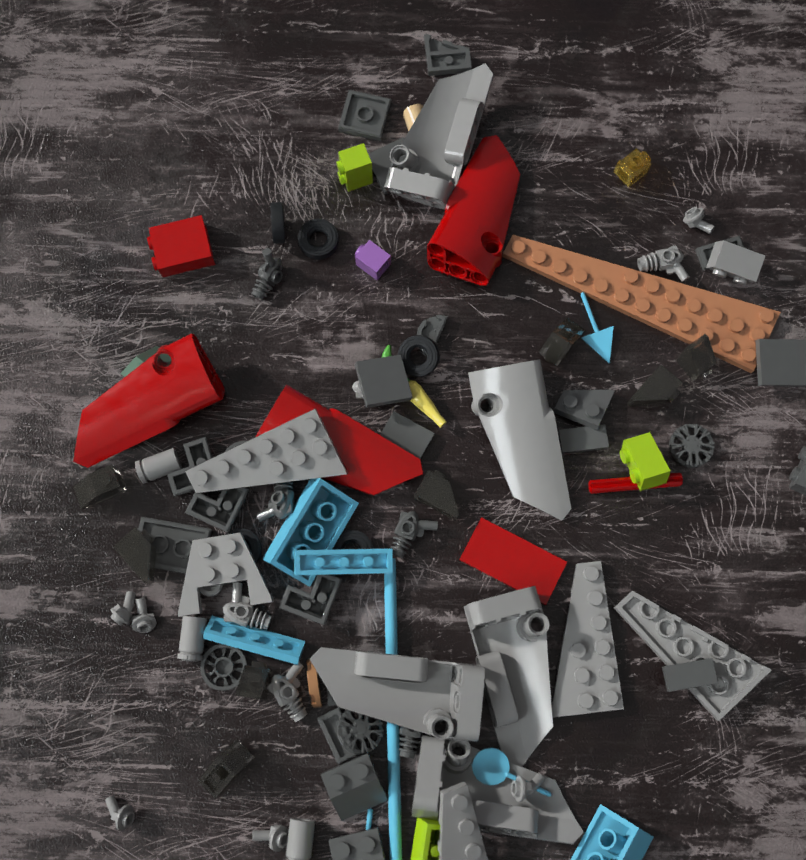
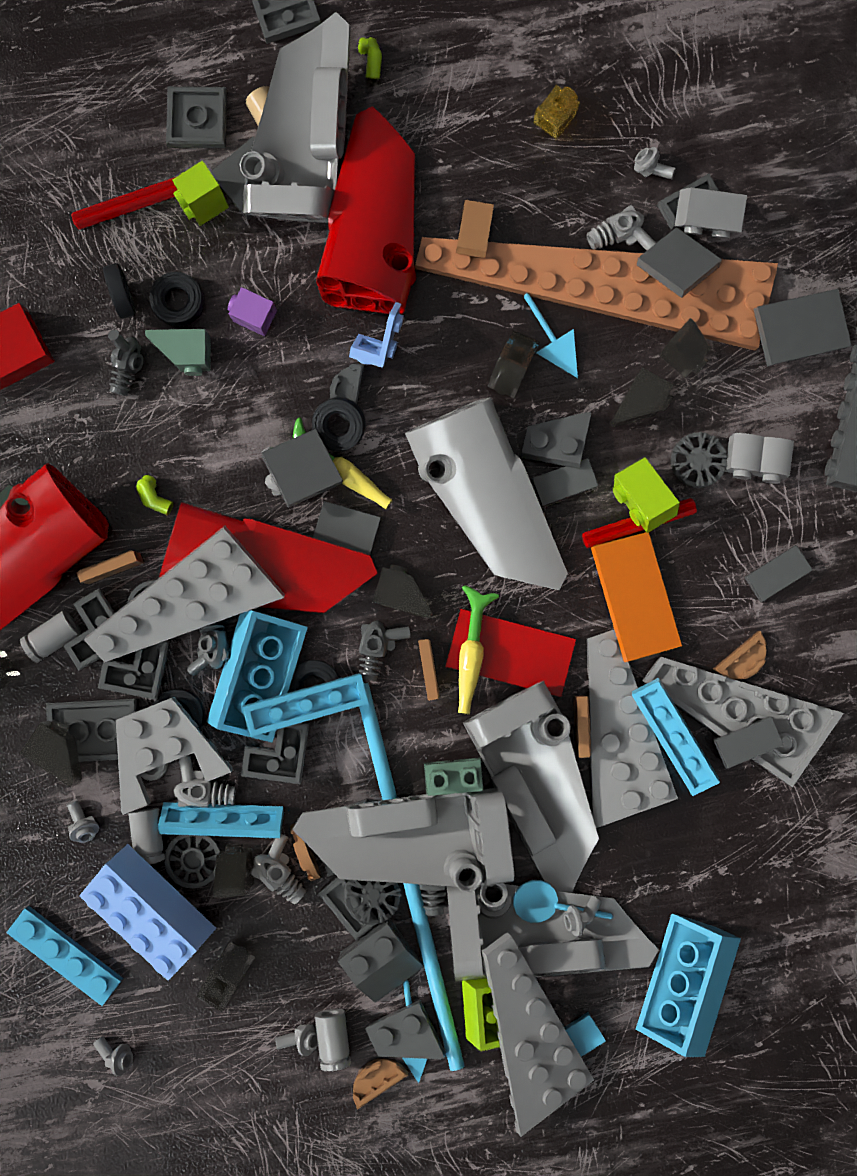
camera: 10 degrees left, 10 degrees up
light grey plate [110,591,136,626] -> none
none -> medium azure plate [6,906,123,1006]
none -> red axle [71,177,177,229]
none -> medium nougat tile [77,550,144,584]
none -> light blue brick [80,844,216,980]
none -> lime arm [136,475,173,516]
none -> sand green slope [145,329,211,376]
none -> light blue bracket [349,302,404,368]
none -> lime arm [358,37,382,79]
none -> medium nougat tile [418,639,440,701]
none -> sand green hips [424,758,483,796]
none -> medium nougat tile [456,200,494,258]
none -> light yellow piece [458,586,499,714]
none -> medium nougat tile [573,695,591,758]
none -> orange tile [591,532,682,662]
none -> medium azure plate [632,678,720,796]
none -> dark grey tile [636,227,722,298]
none -> medium nougat tile [713,631,767,680]
none -> light grey brick [725,433,794,484]
none -> dark grey tile [744,545,812,602]

